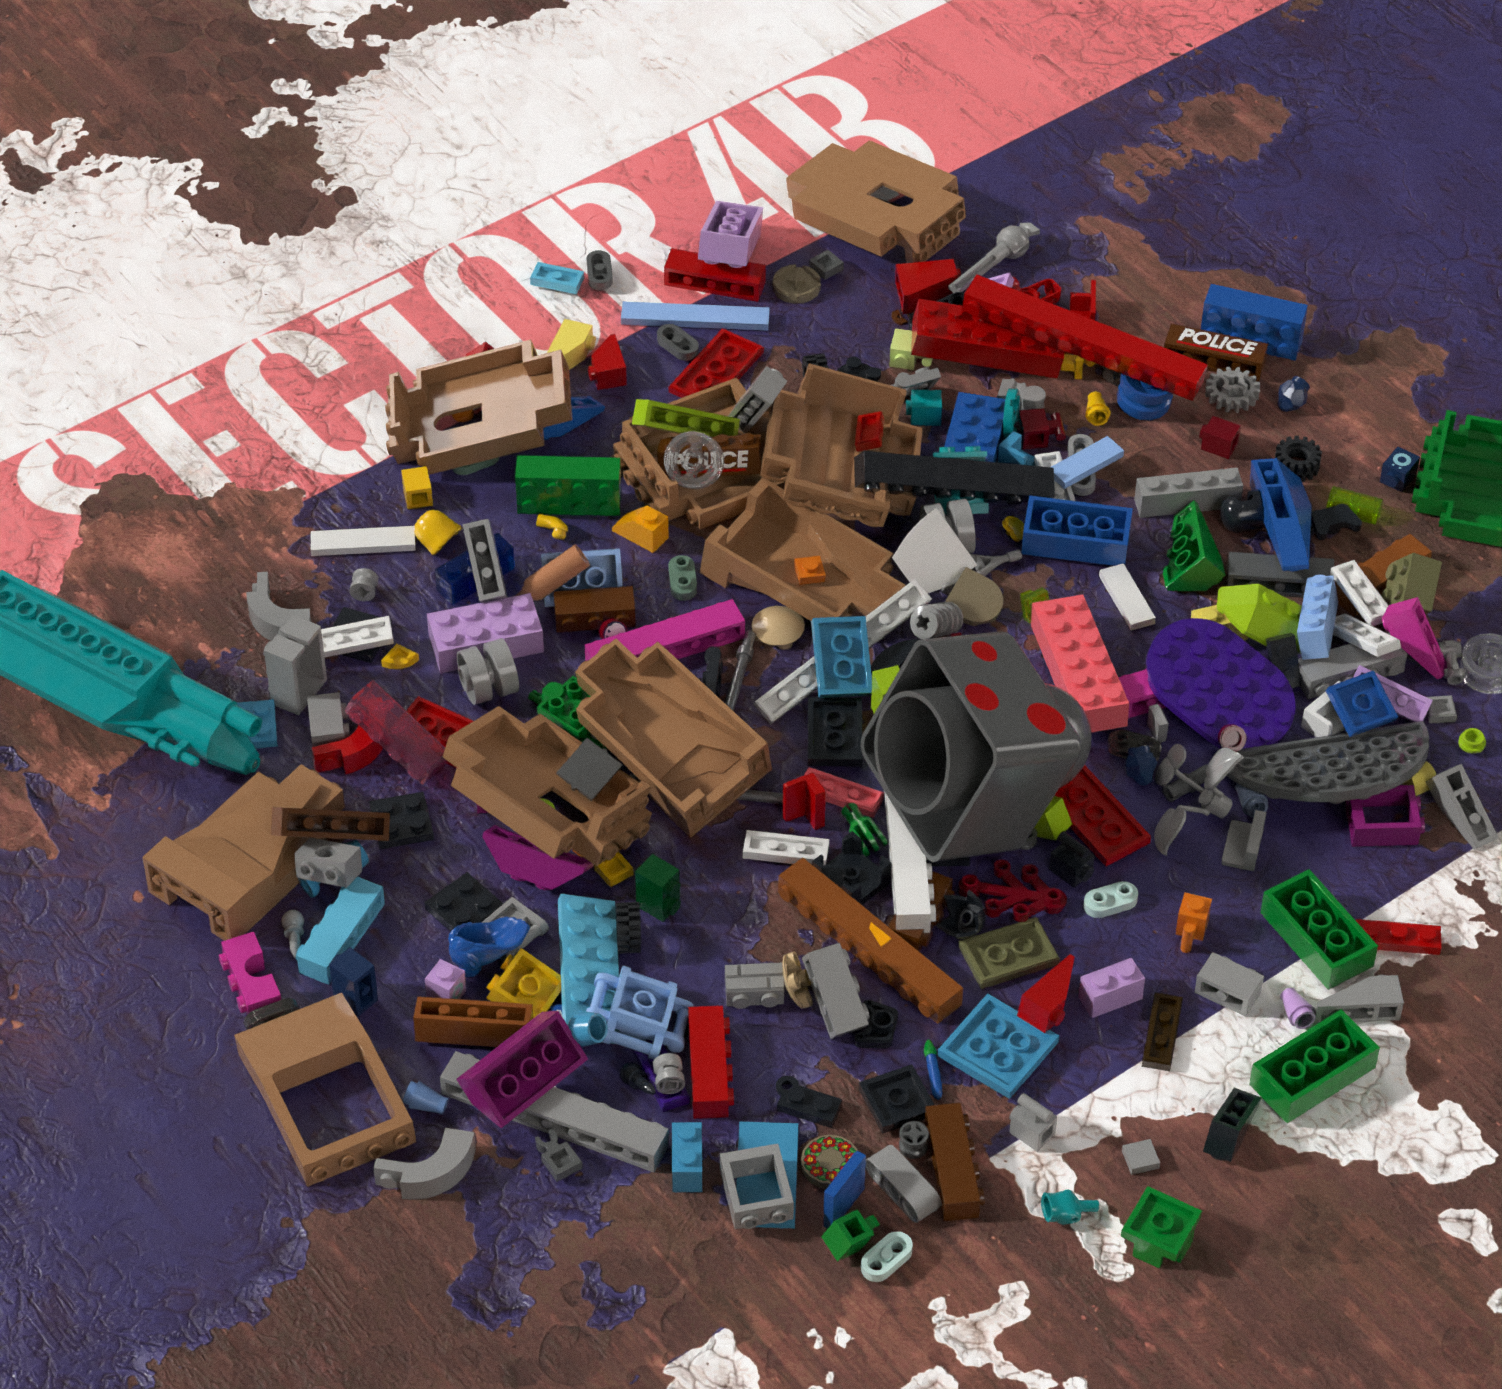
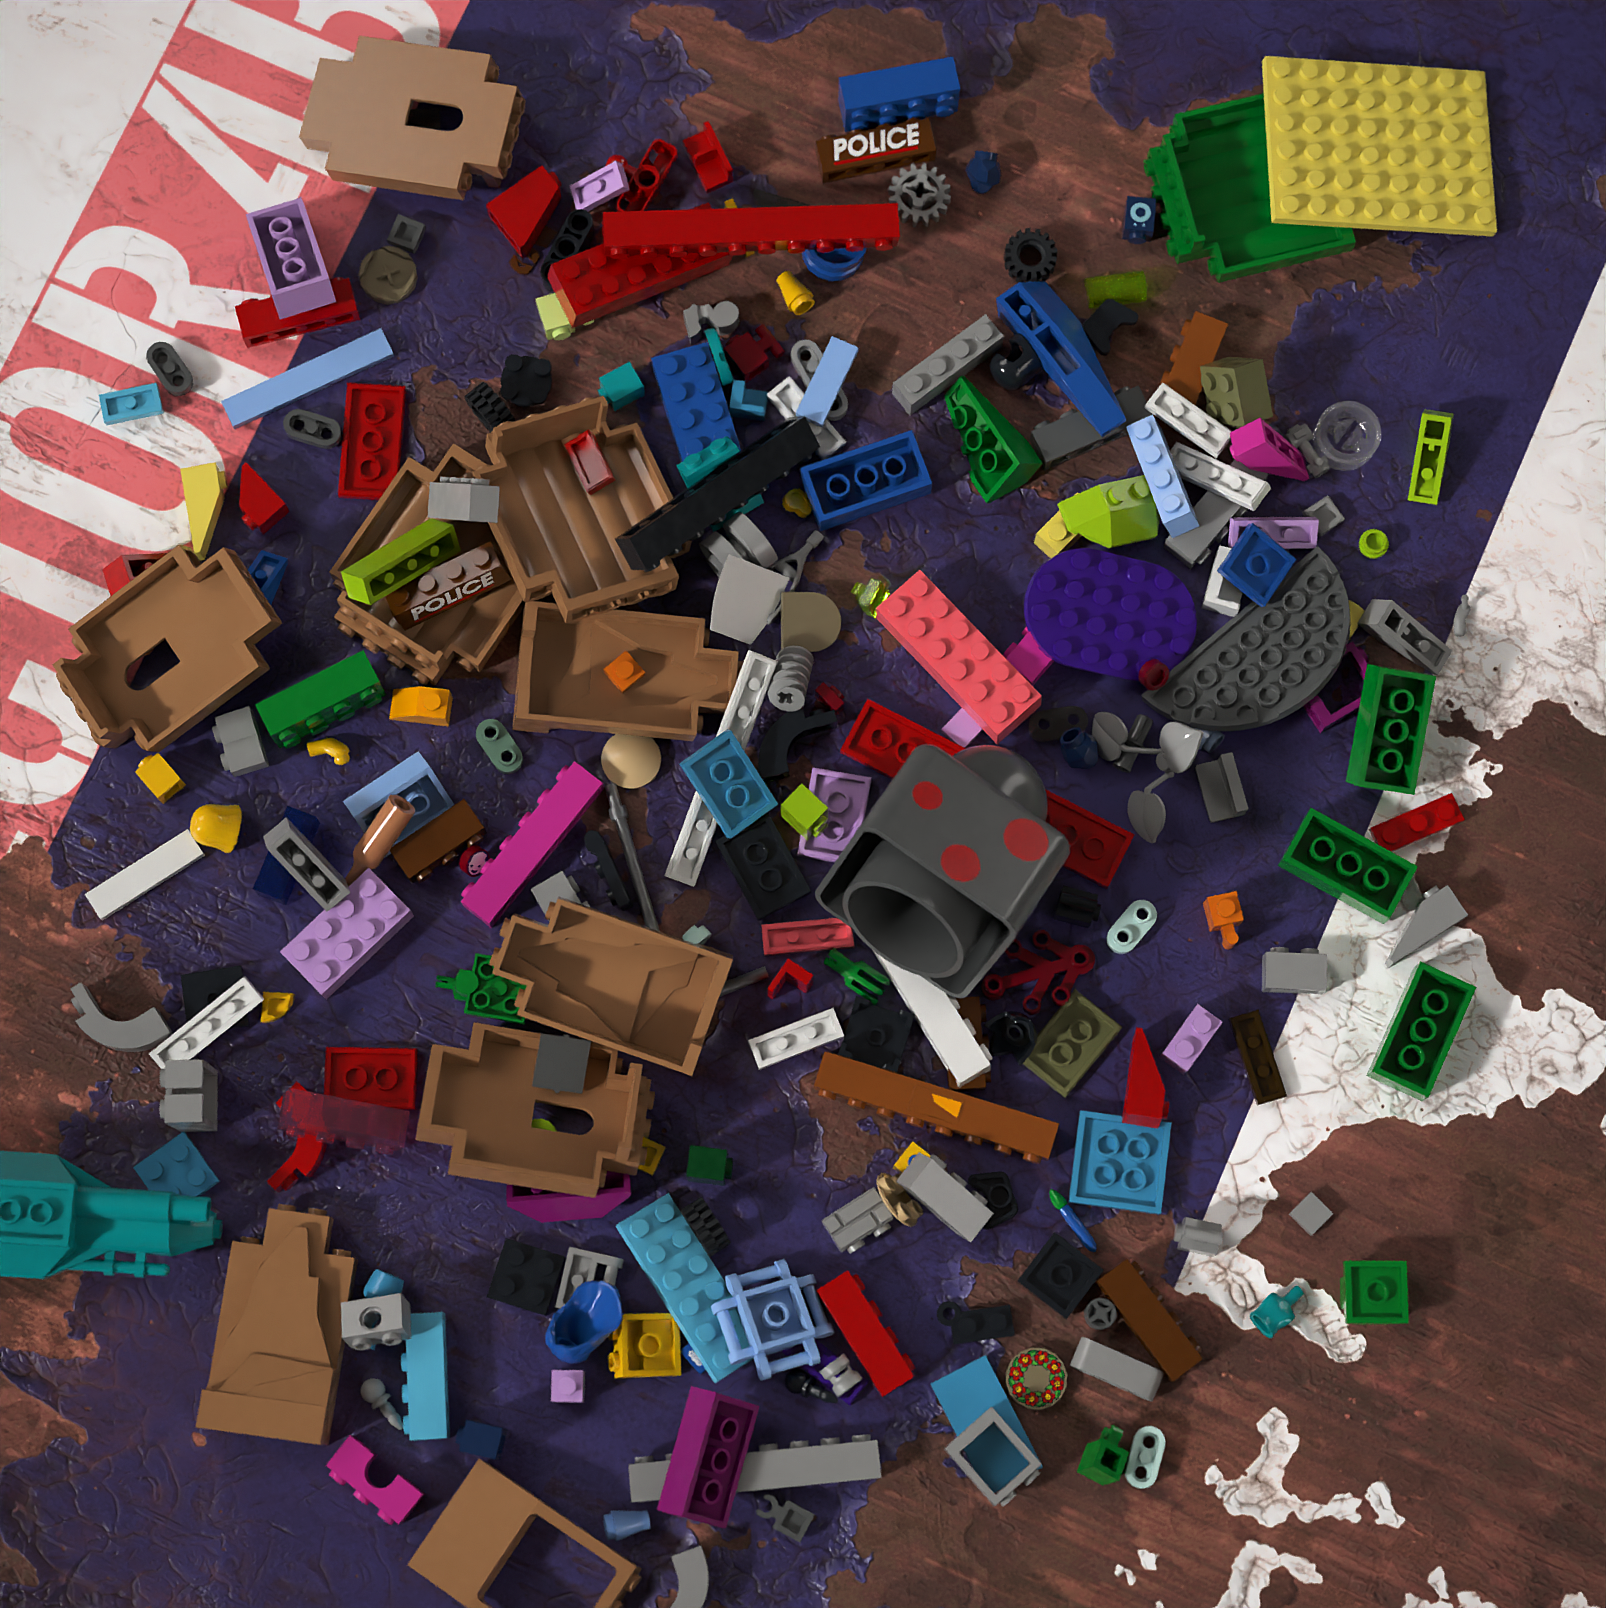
camera: 30 degrees left, 30 degrees up
clear smoke plate [243,998,300,1030] -> none
reddish brown brick [271,807,390,841] -> none
light grey brick [307,692,350,747] -> none
light grey wheel [349,568,379,601] -> none
black plate [369,791,434,850] -> none
dark orange brick [413,997,533,1047] -> none
light grey wheel [457,638,519,705] -> none
dark azure piece [567,1011,608,1047] -> none
clear wheel [664,431,724,490] -> none
dark azure brick [672,1122,702,1192] -> none
blue tile [823,1151,866,1228] -> none
light grey plate [890,367,941,397] -> none
light grey piece [948,223,1040,293] -> none
white tile [1099,563,1156,630] -> none
light grey tile [1147,704,1169,743] -> none
dark red brick [1199,416,1241,459] -> none
black slope [1203,1088,1262,1162] -> none
black plate [1266,633,1301,688] -> none
lavender cone [1280,988,1316,1029] -> none
none -> light grey brick [212,706,269,777]
none -> green brick [1346,664,1436,795]

